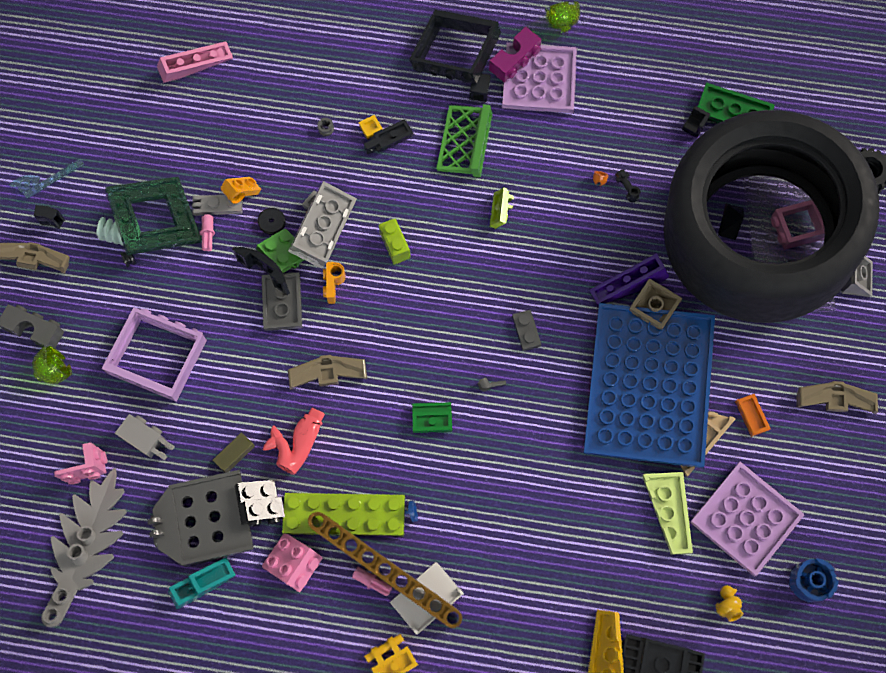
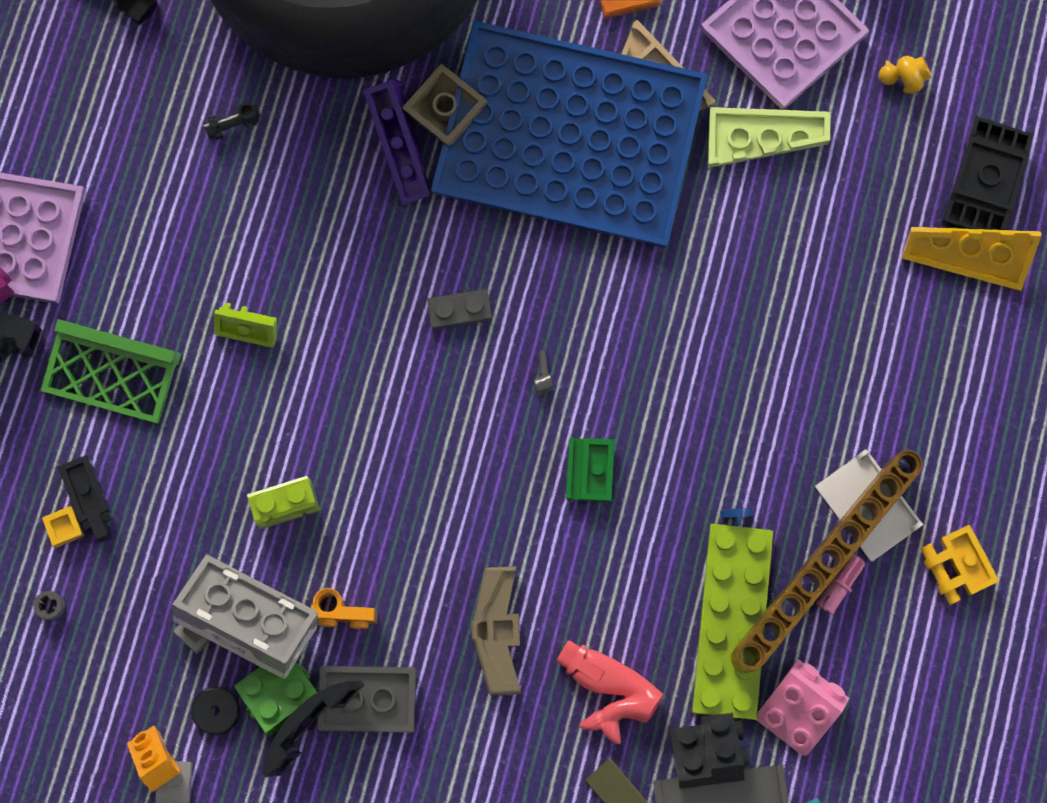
camera: 80 degrees left, 5 degrees up
orange hinge [593,171,608,186] -> none

